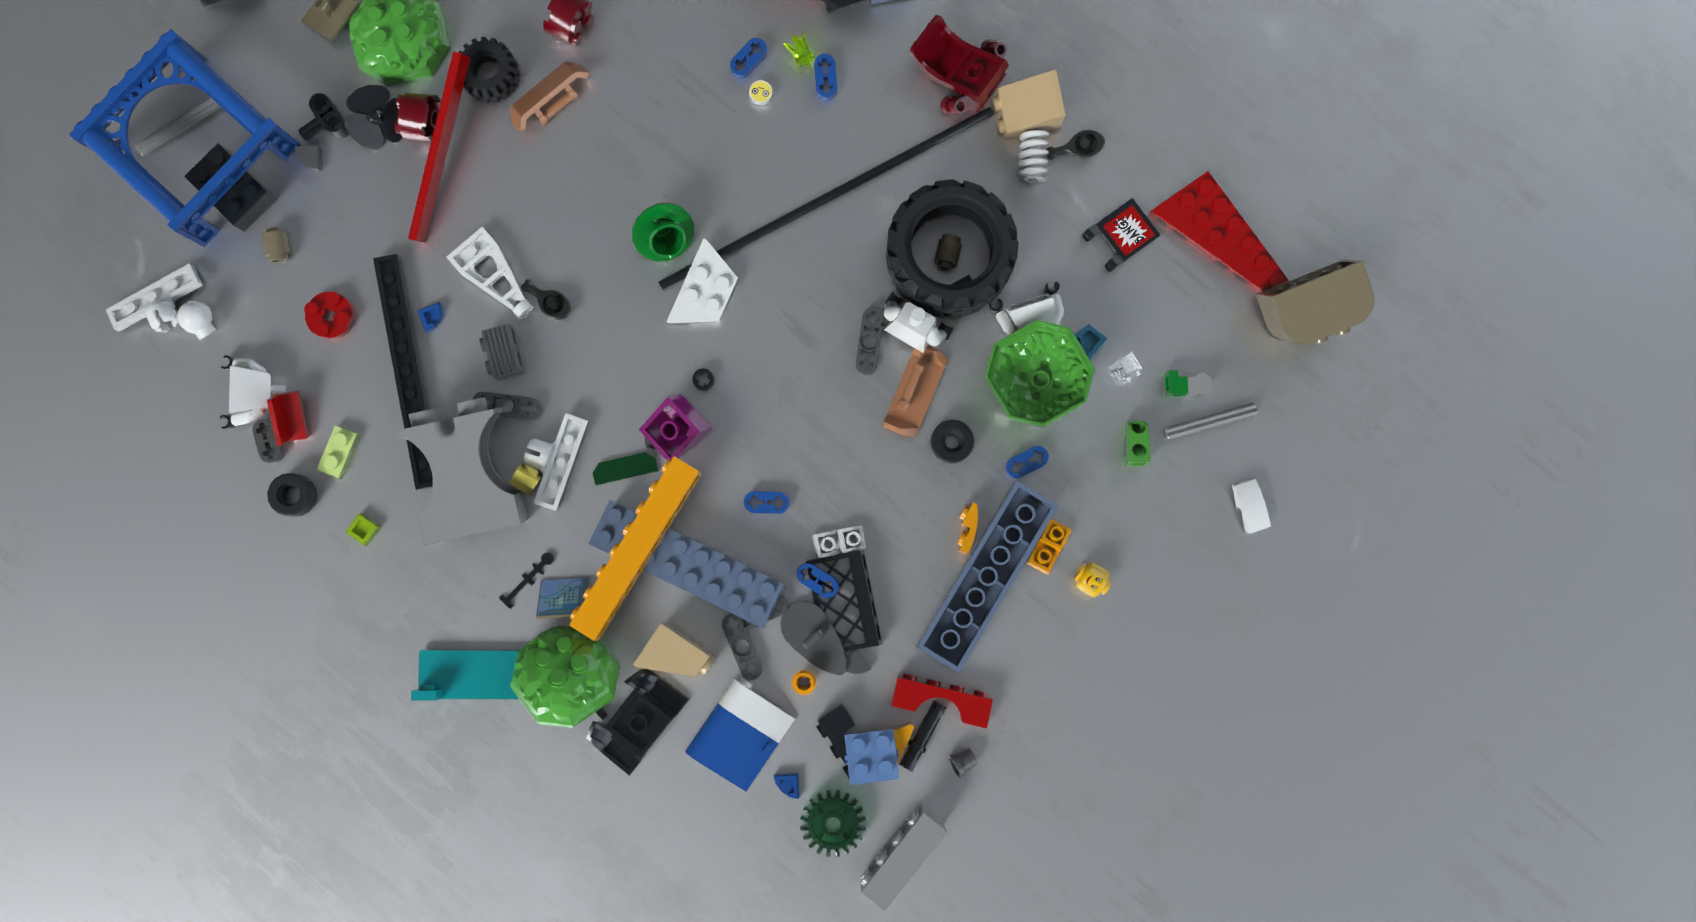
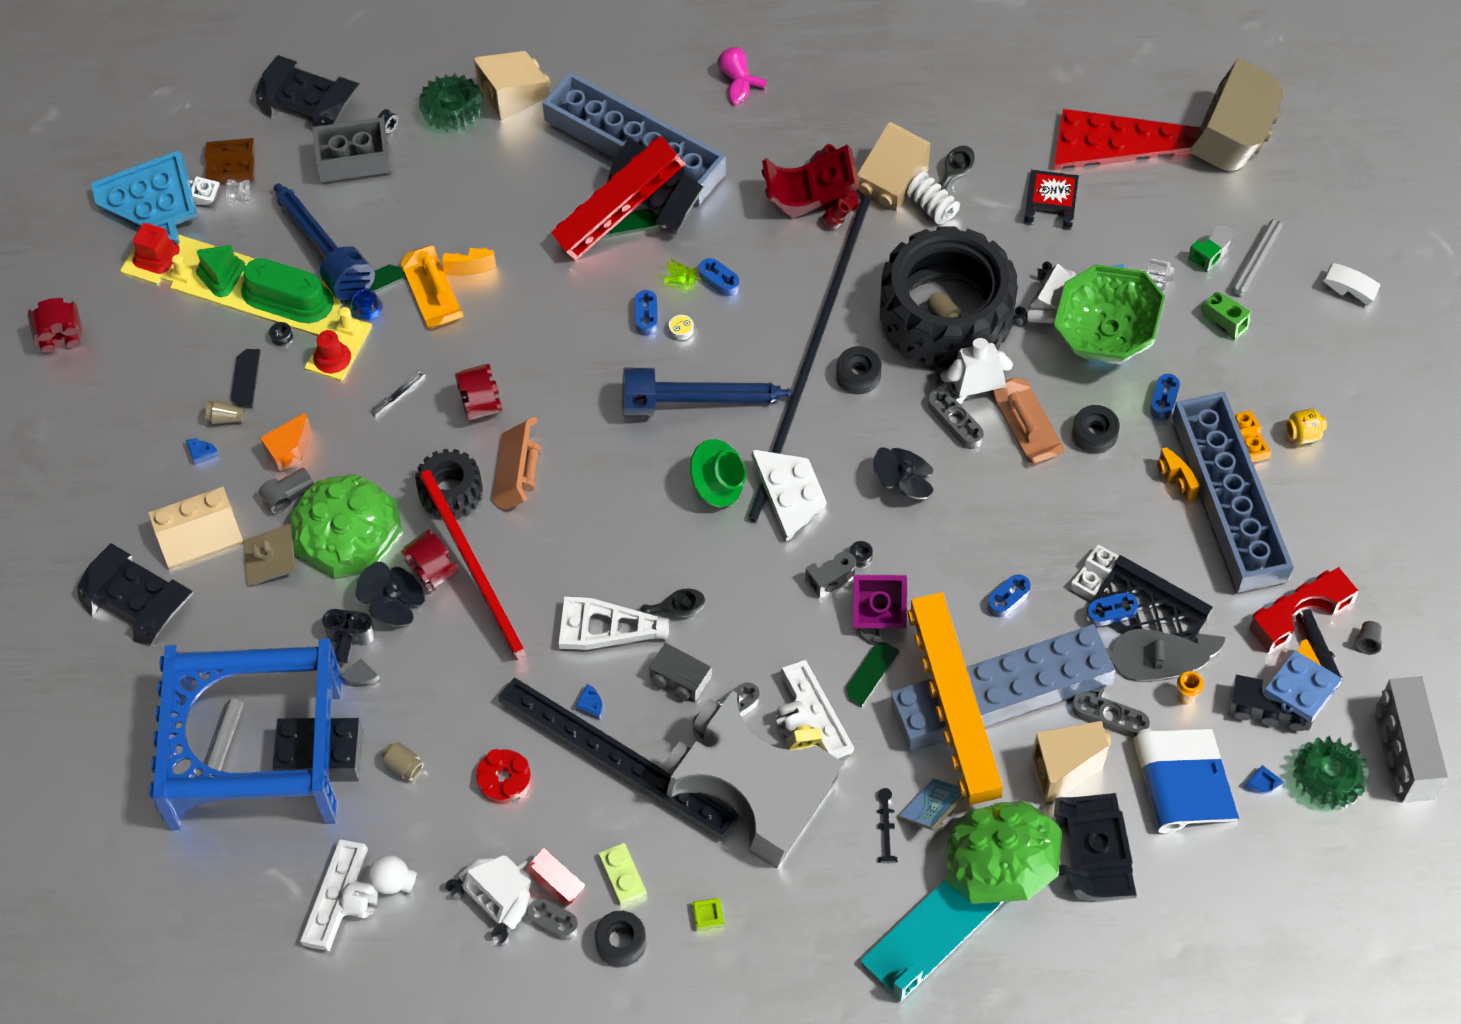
camera: 45 degrees left, 25 degrees down
none -> dark blue piece [622,367,791,416]
none -> dark grey leg [805,552,856,599]
none -> black tyre [836,346,882,394]
none -> black piece [873,447,933,500]

